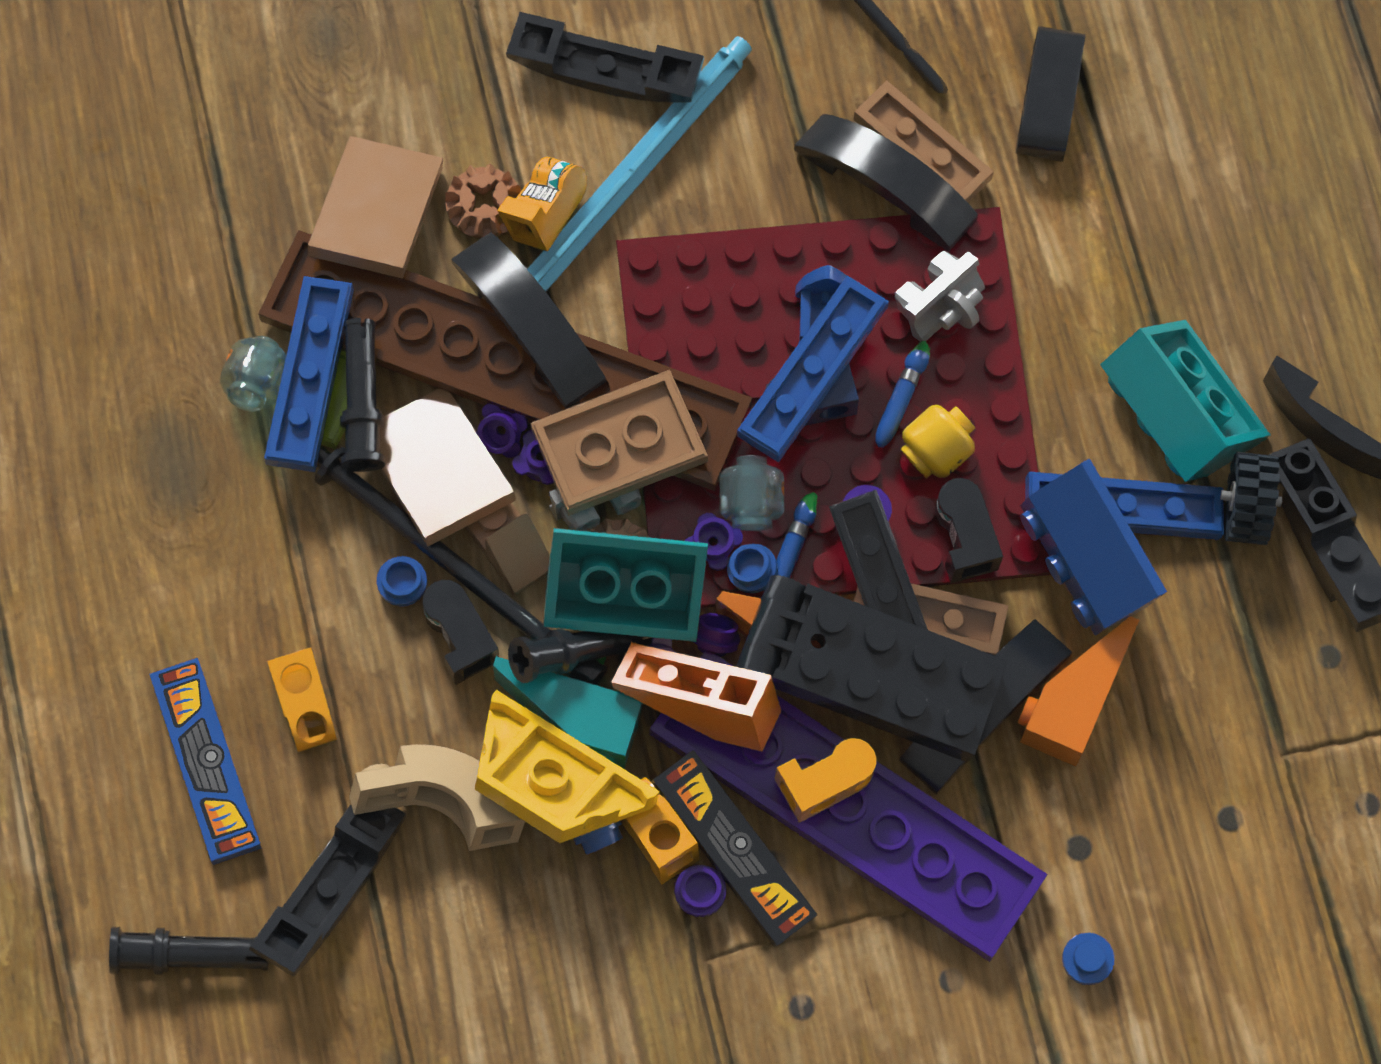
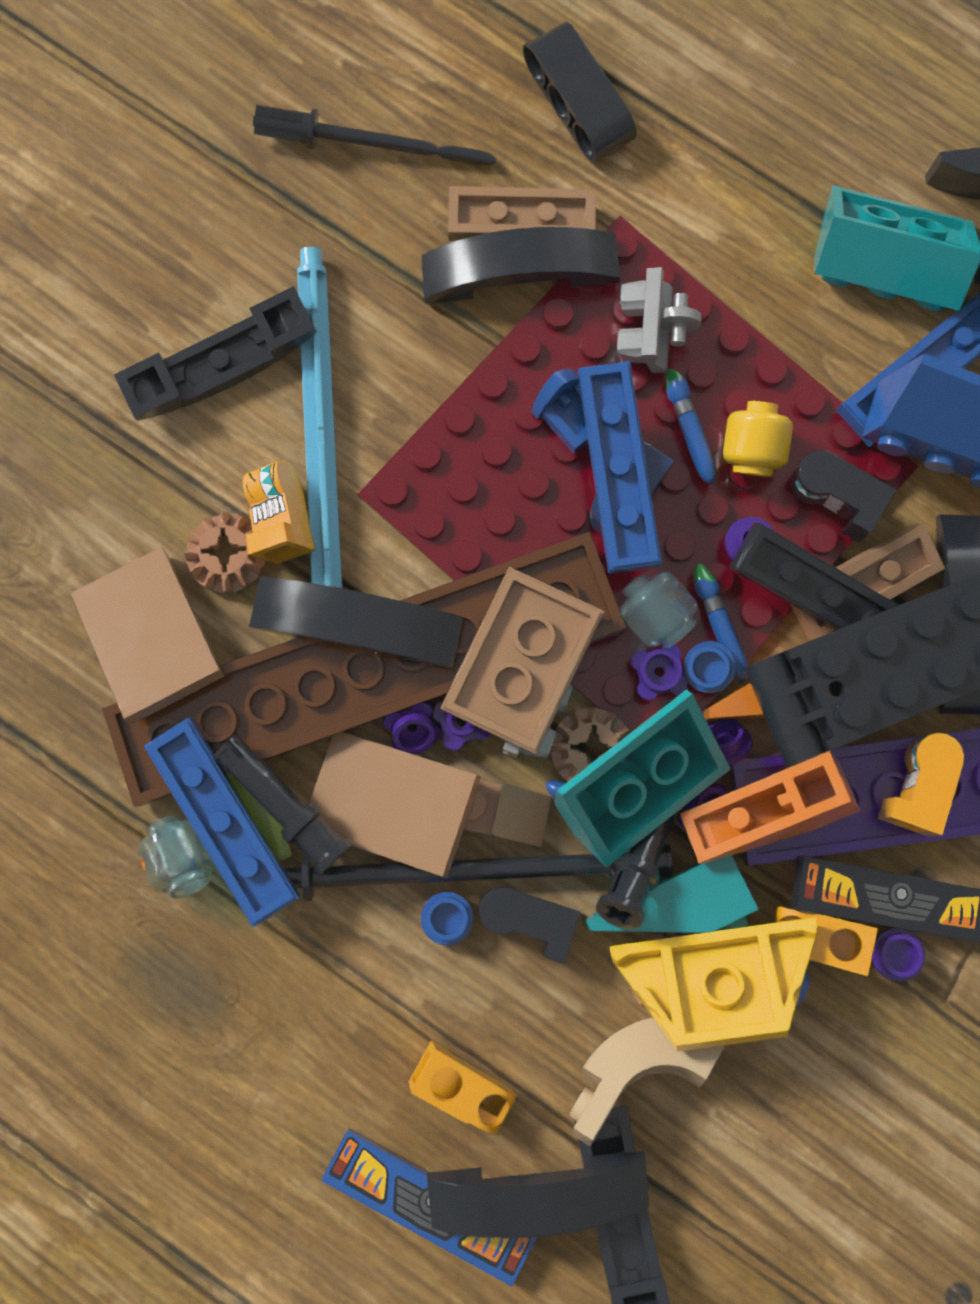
camera: 40 degrees left, 10 degrees up
none -> black slope [427,1151,649,1238]

